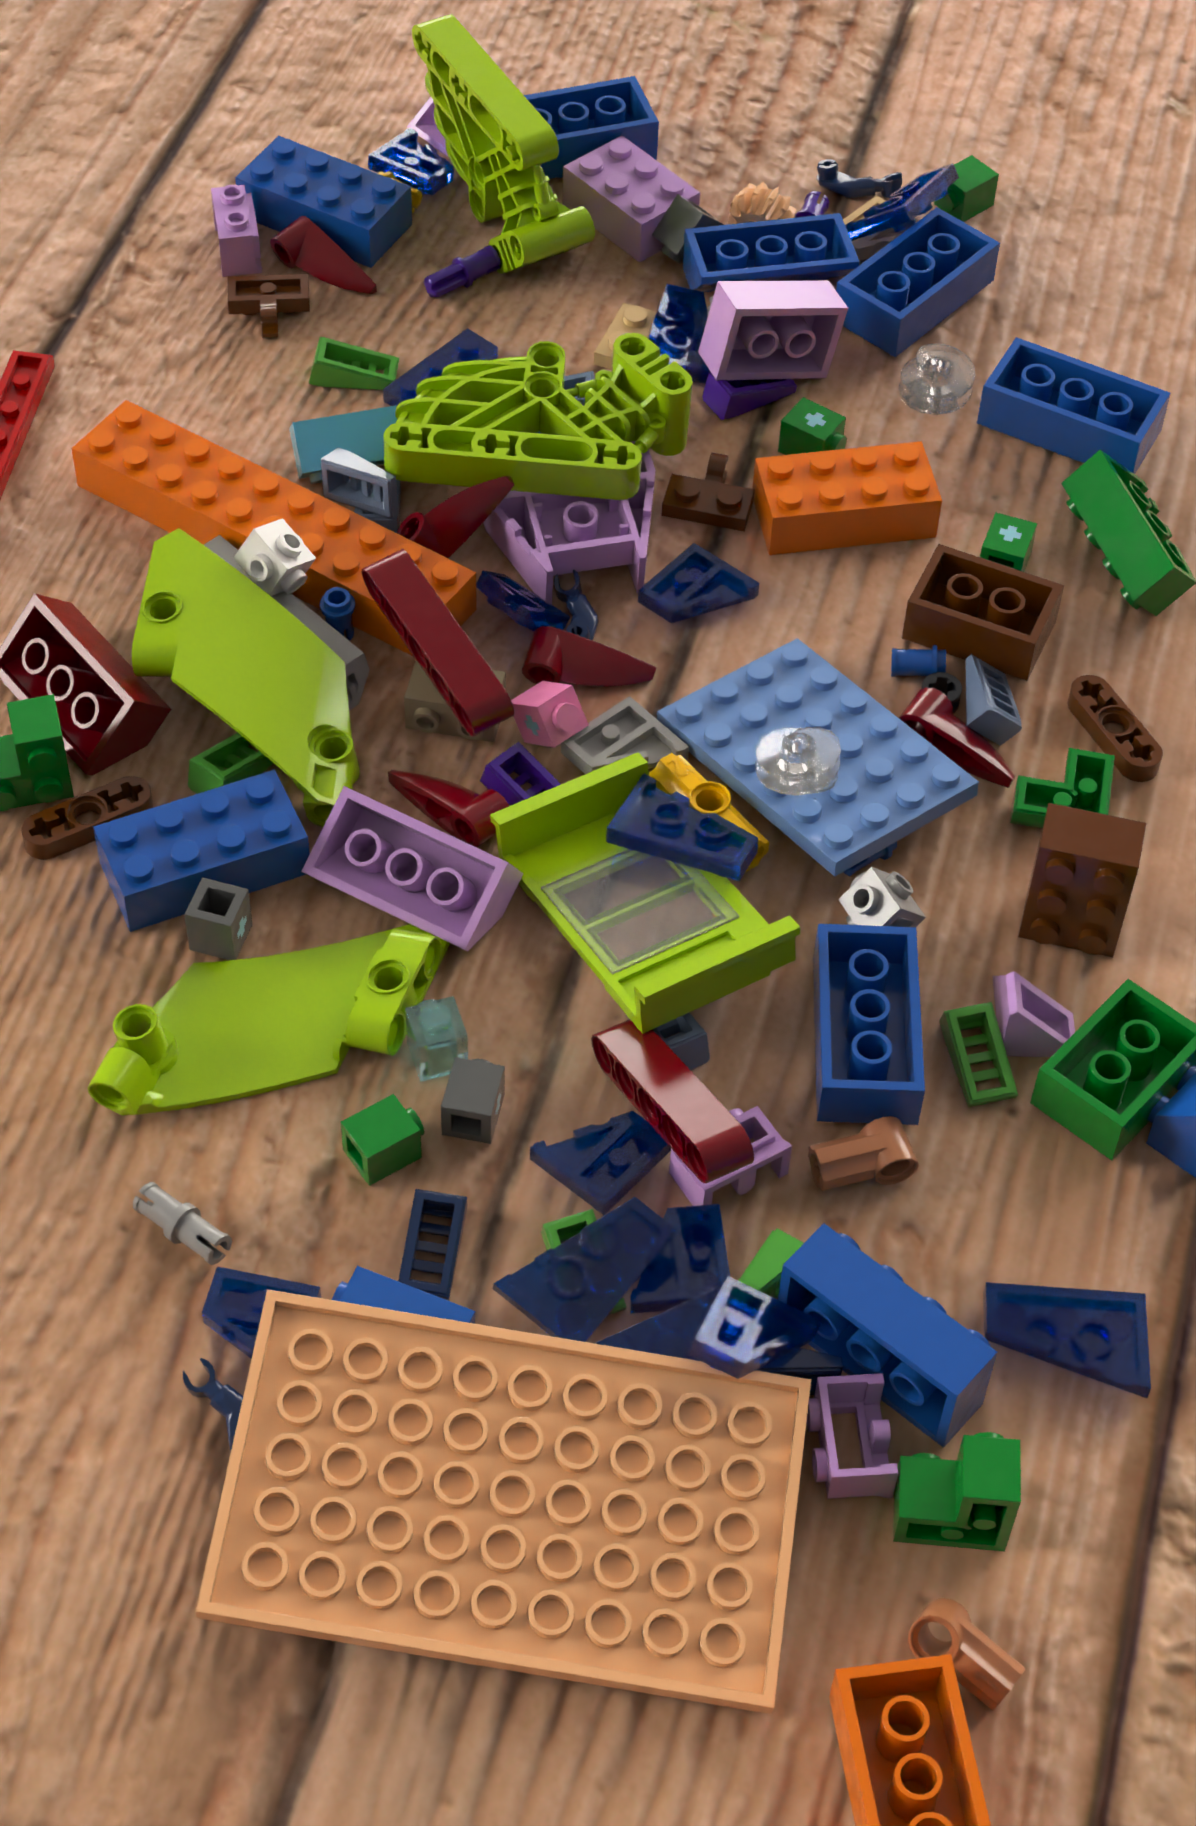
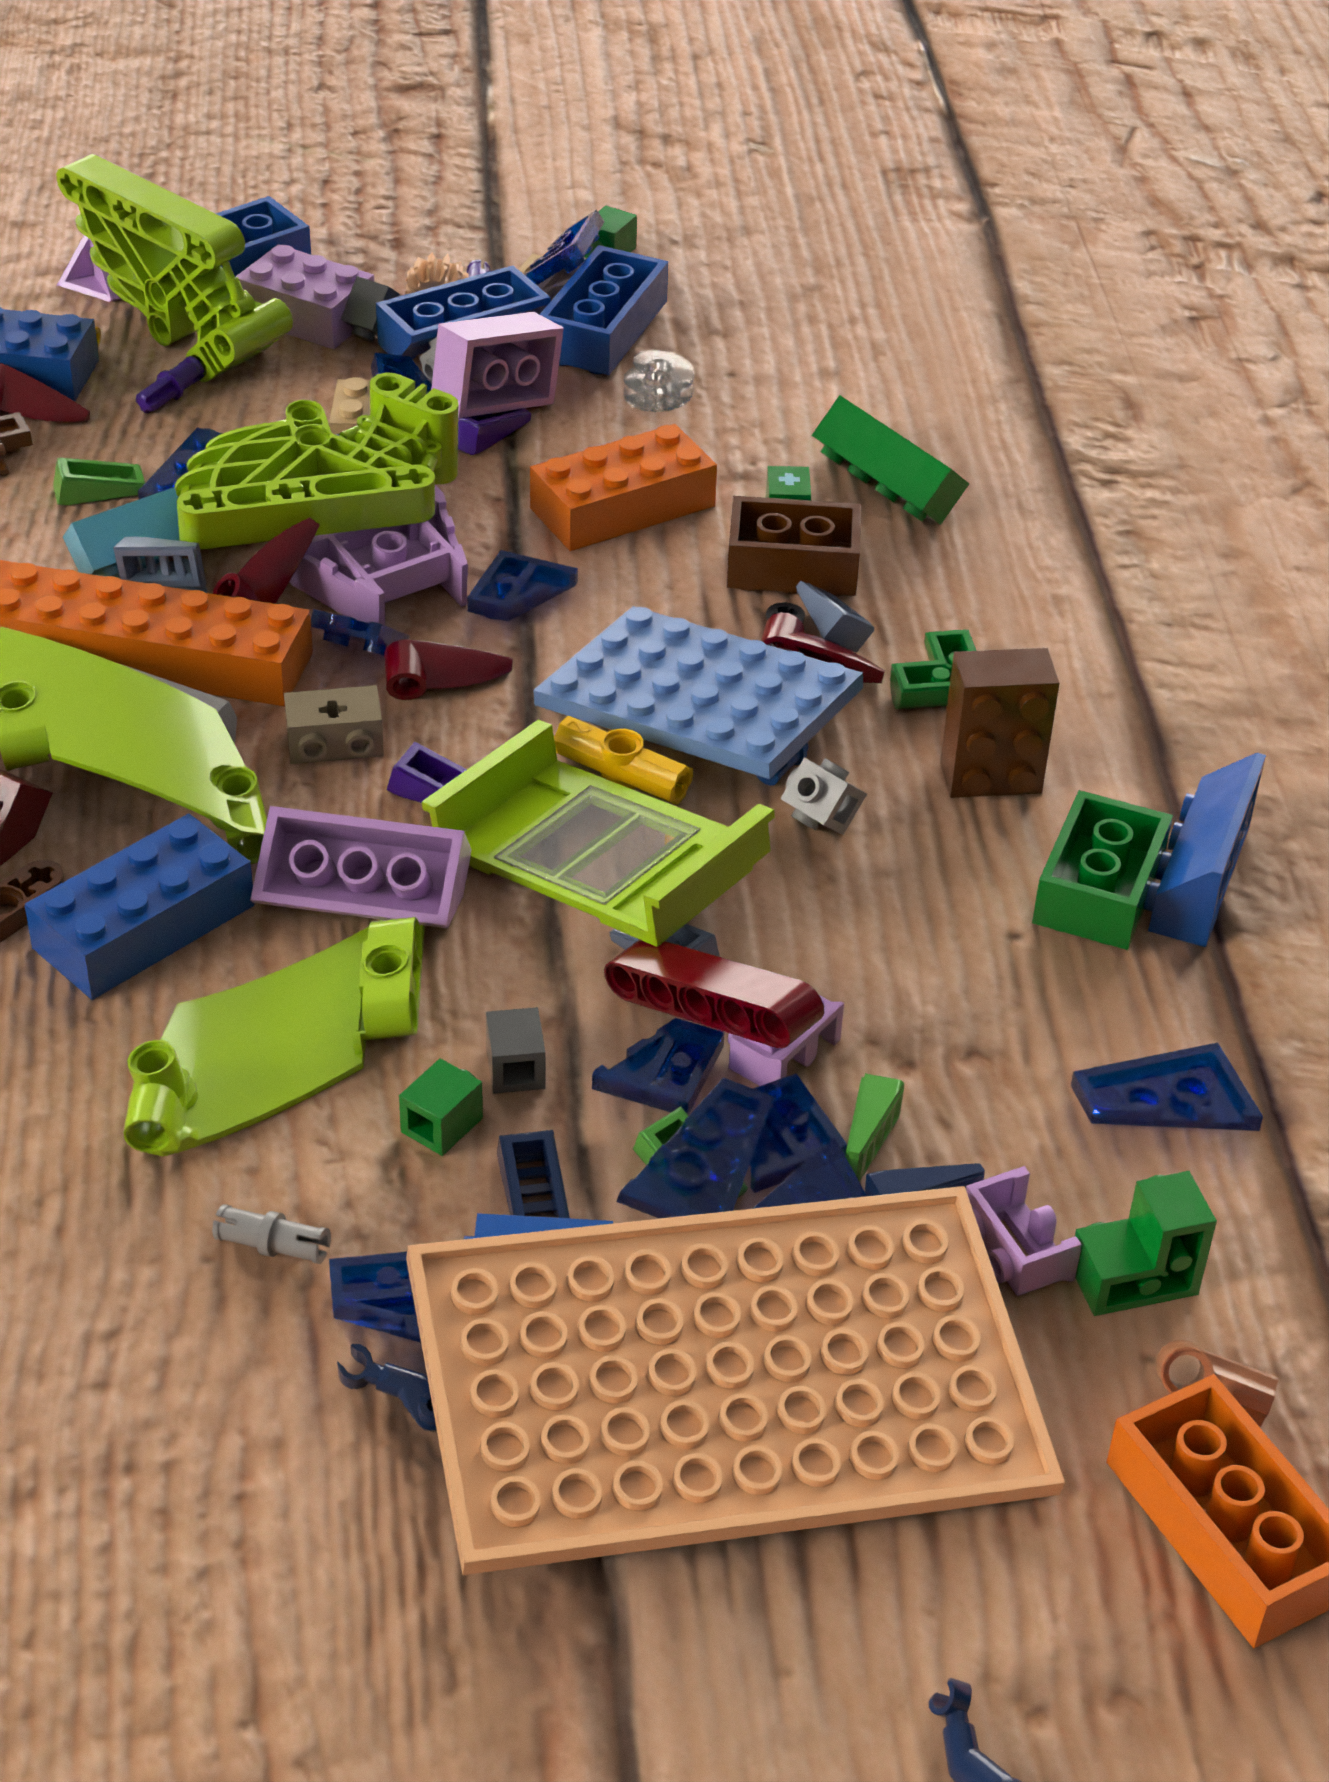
camera: 20 degrees left, 10 degrees down
dark grey brick [184,877,253,960] -> none
bright green slope [188,733,273,794] -> none
white brick [233,518,316,596] -> none
blue pin [320,587,355,641] -> none
dark red beam [361,549,515,737] -> none
clear blue wing [368,128,454,196] -> none
dark red piece [388,770,509,848] -> none
clear light blue brick [405,996,468,1082] -> none
bright pink brick [511,681,589,748] -> none
dark blue arm [554,570,599,640] -> none
light grey wing [561,696,689,774] -> none
clear blue wing [606,773,758,881] -> none
reddish brown plate [661,452,755,532] -> none
clear blue wing [688,1276,822,1379] -> none
clear piece [755,727,841,796] -> none
blue brick [775,1223,997,1448] -> none
green brick [778,397,847,455] -> none
nougat piece [808,1116,919,1191] -> none
blue brick [813,924,925,1125] -> none
dark blue arm [816,159,902,199] -> none
blue pin [891,645,946,677] -> none
bright green slope [939,1002,1018,1107] -> none
blue brick [977,337,1171,474] -> none
lavender slope [993,971,1075,1057] -> none
reddish brown beam [1067,675,1163,782] -> none

